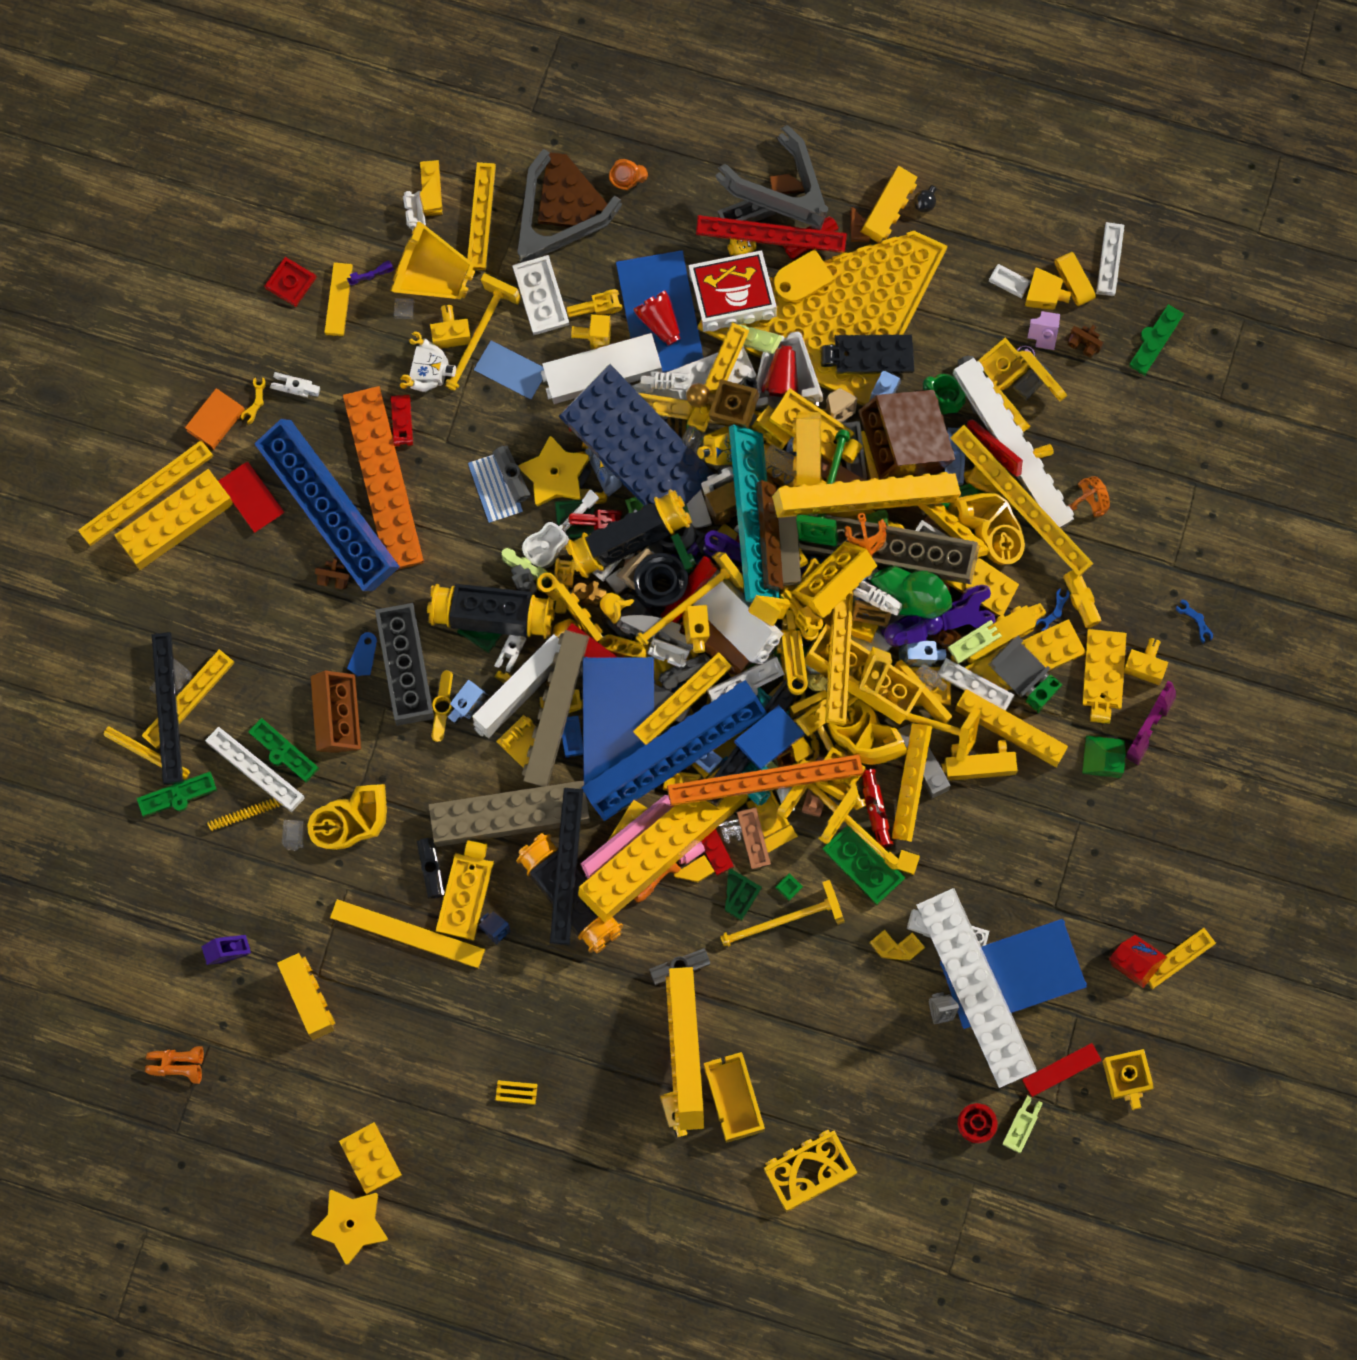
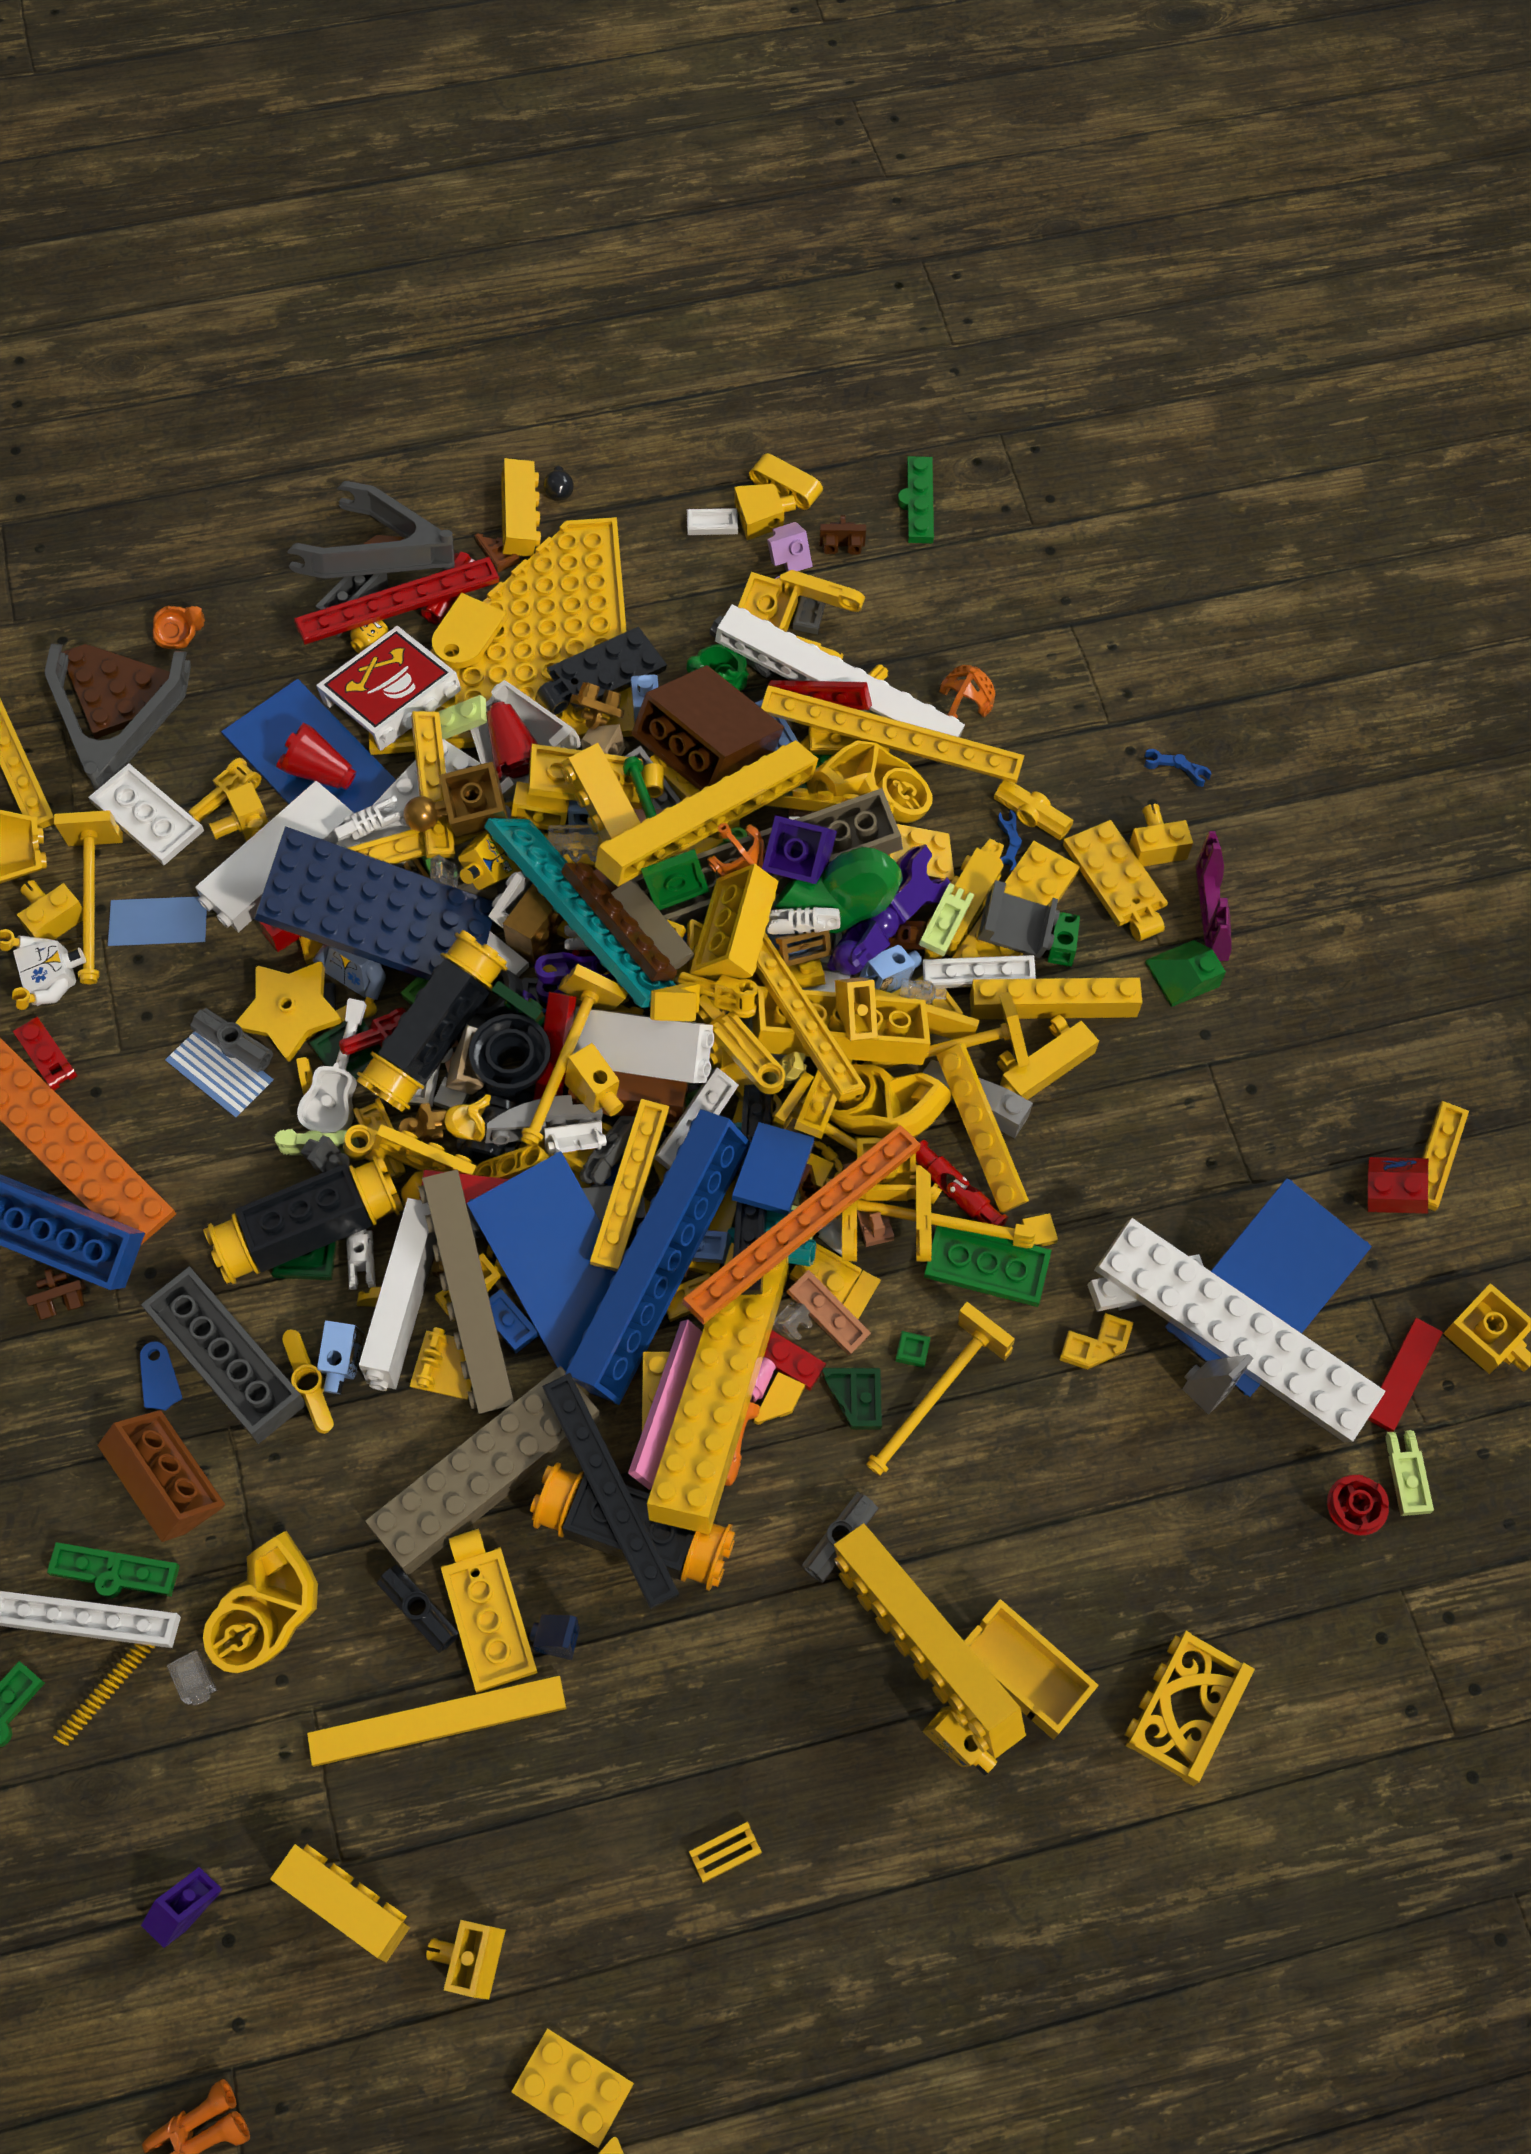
camera: 35 degrees left, 10 degrees down
white tile [1096,222,1124,296] -> none
none -> yellow tile [296,1057,313,1095]
none -> yellow brick [426,1920,506,2000]
none -> pearl gold hips [570,682,625,730]
none -> dark purple slope [762,815,837,884]

